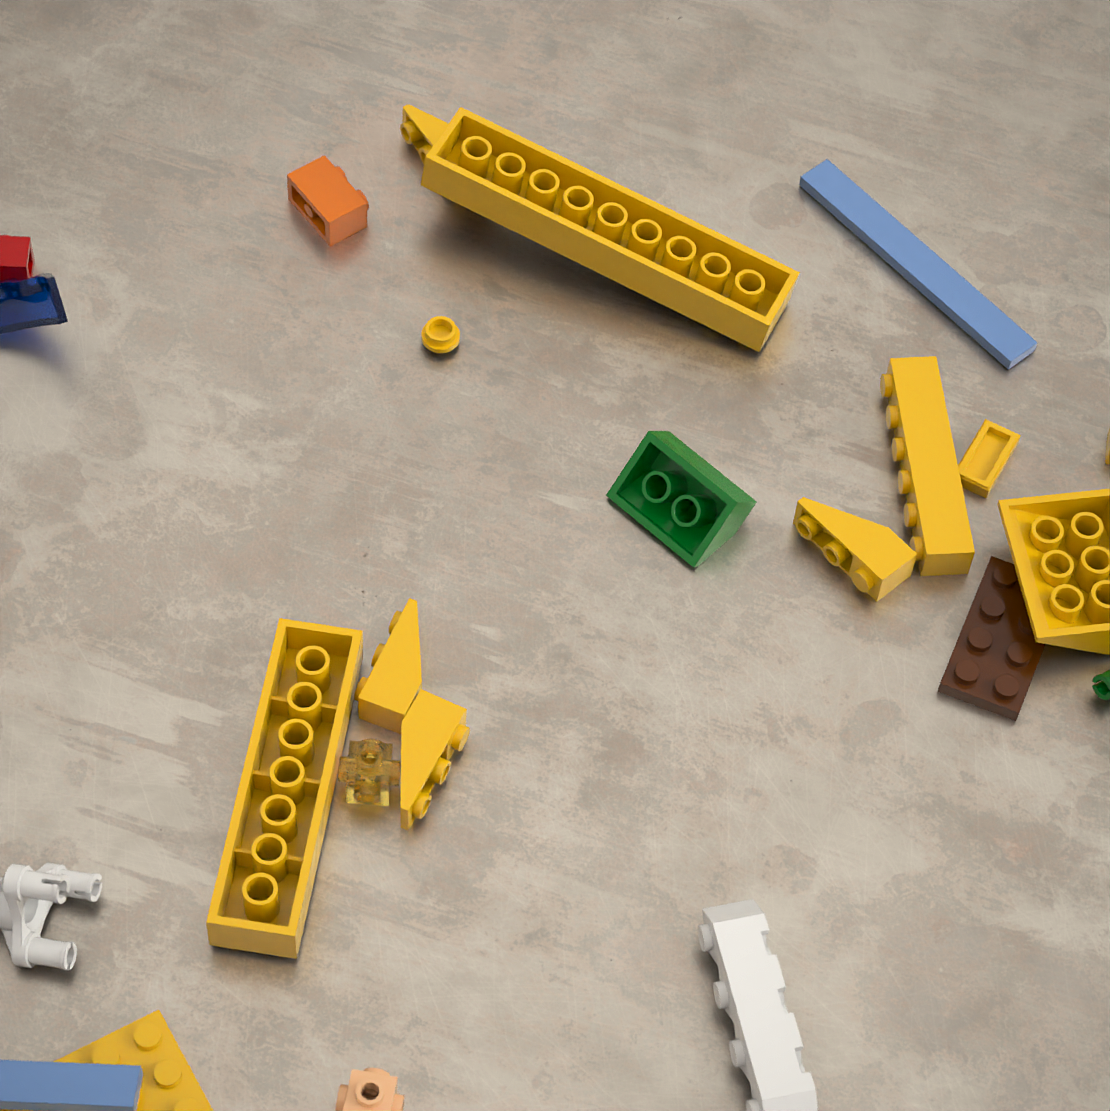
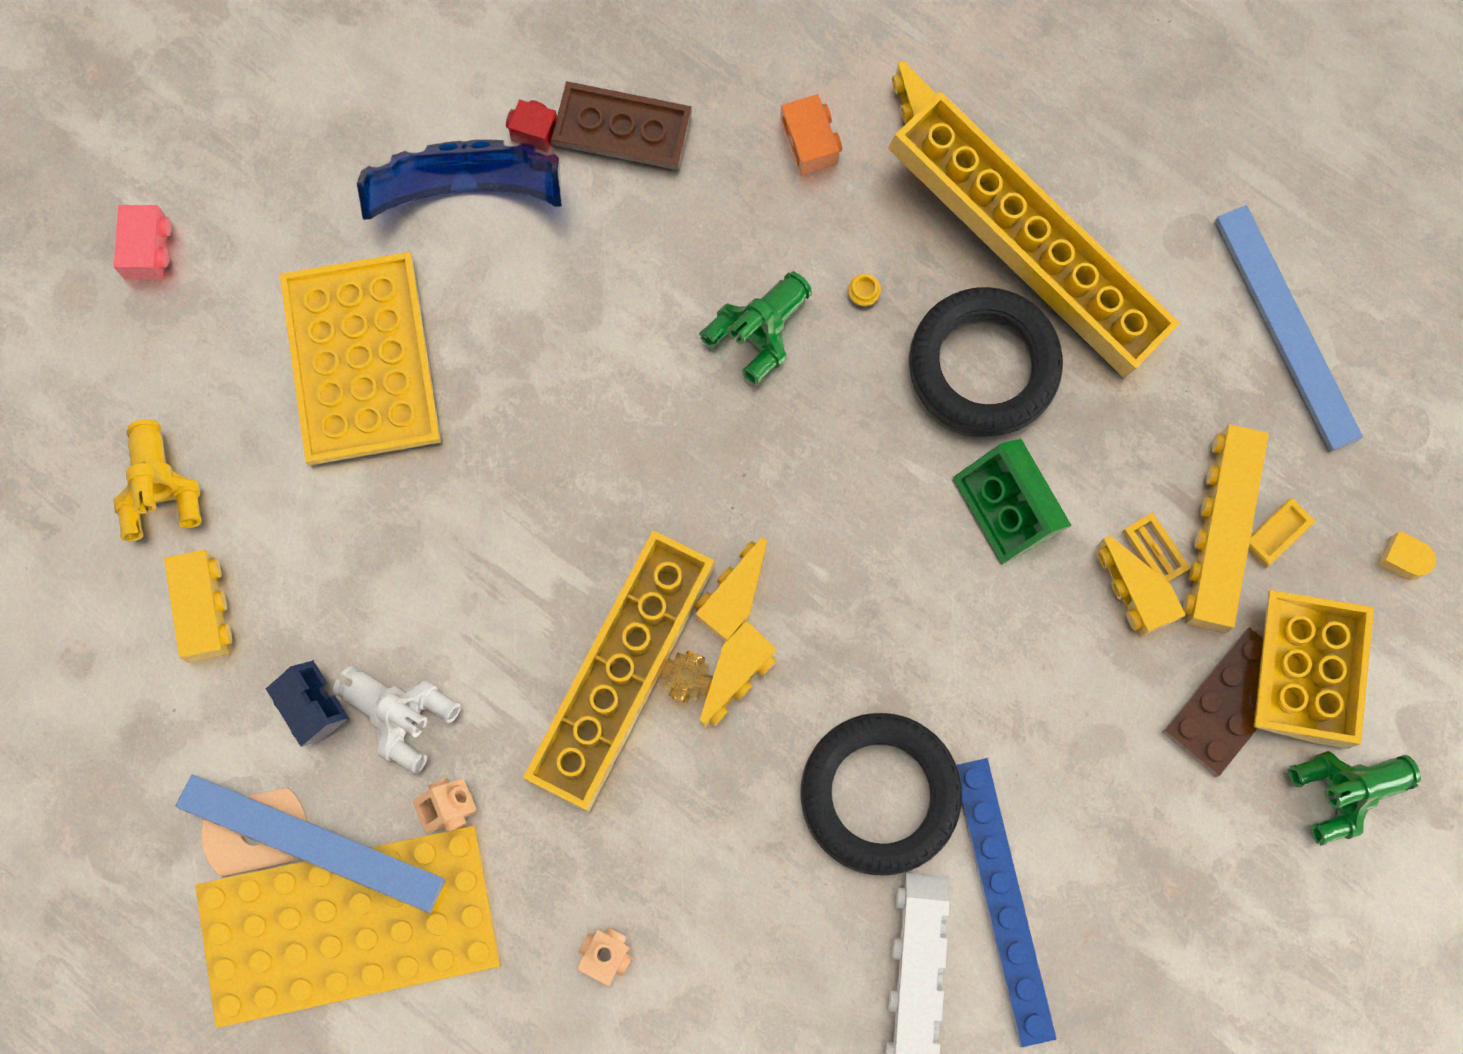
camera: 20 degrees right, 20 degrees up
none -> light nougat brick [412,778,477,833]
none -> reddish brown plate [551,81,692,170]
none -> green wheel [699,271,812,385]
none -> black tyre [801,713,962,876]
none -> black tyre [909,287,1063,437]
none -> blue plate [957,758,1057,1047]
none -> yellow tile [1122,512,1191,582]

